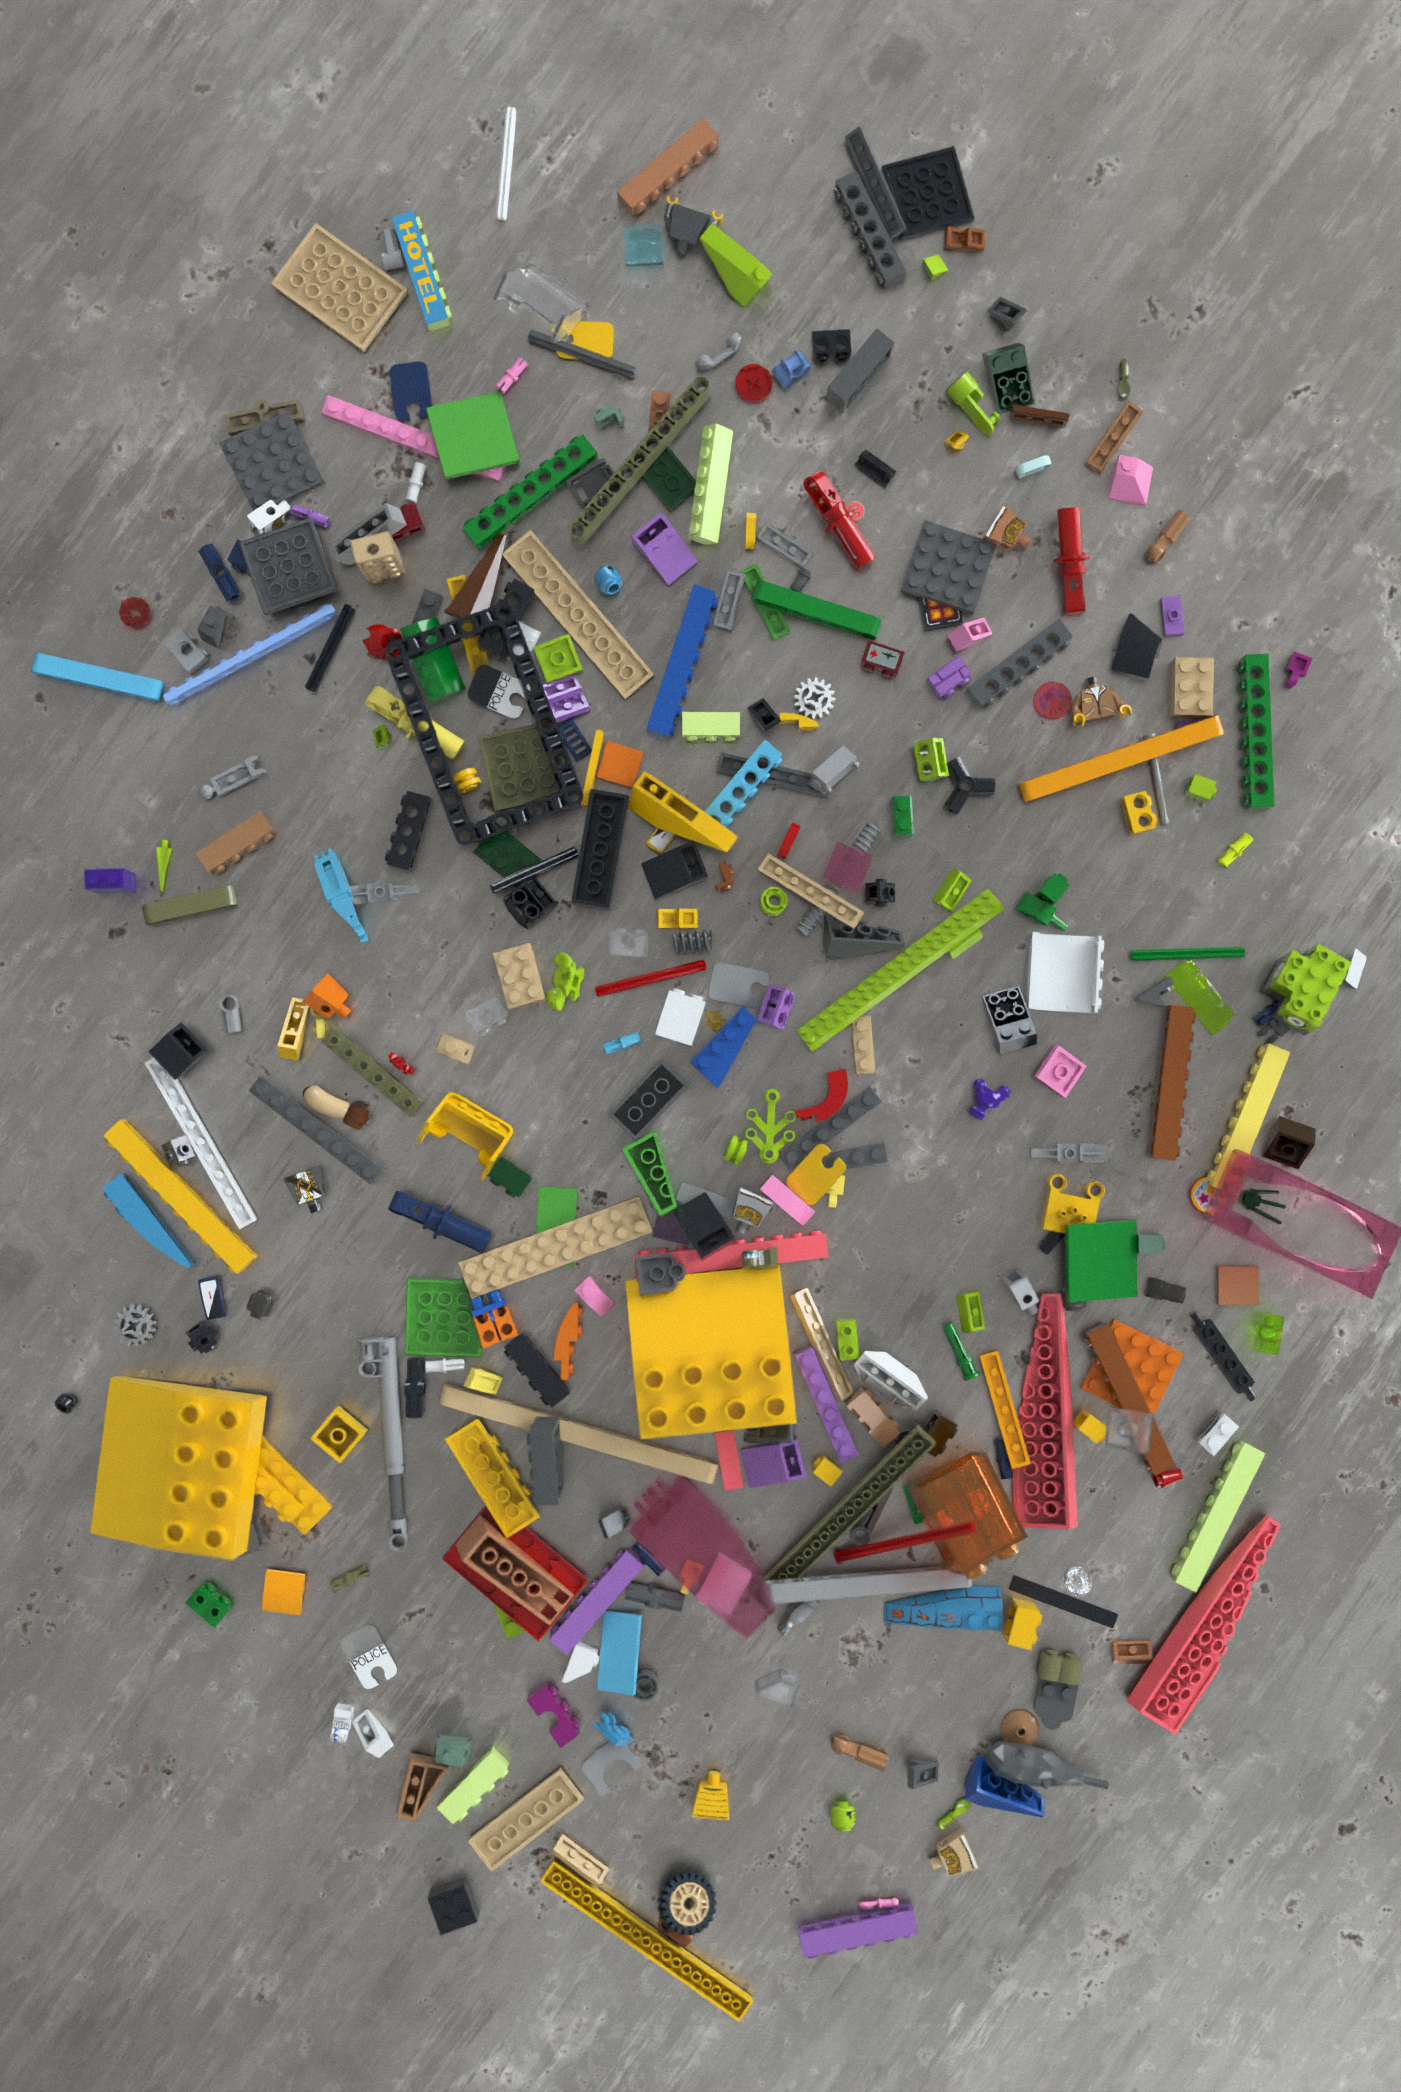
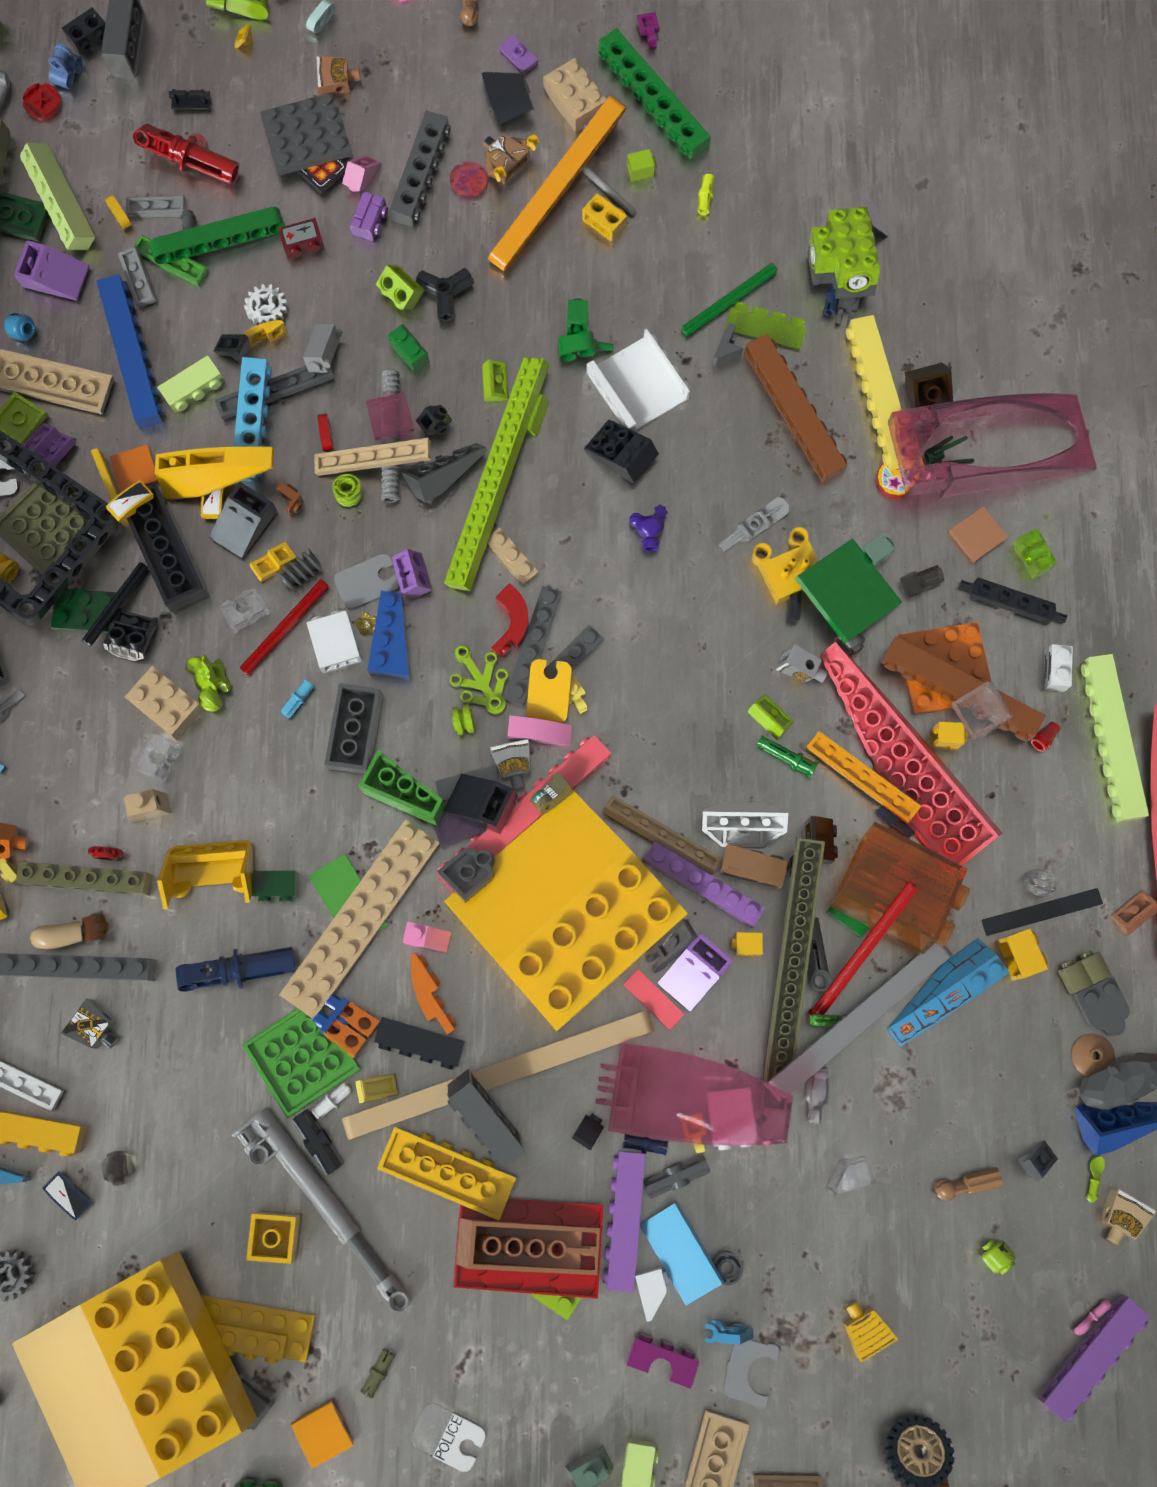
camera: 35 degrees left, 10 degrees down
black brick [185,1321,217,1354] -> none
dark blue slope [558,718,592,761] -> none
lime brick [835,1318,859,1361] -> none
bright pink hinge [1035,1044,1087,1098] -> none
red piece [1054,507,1090,615] -> none
none -> slope [106,480,153,522]
none -> bright green axle [809,1014,844,1027]

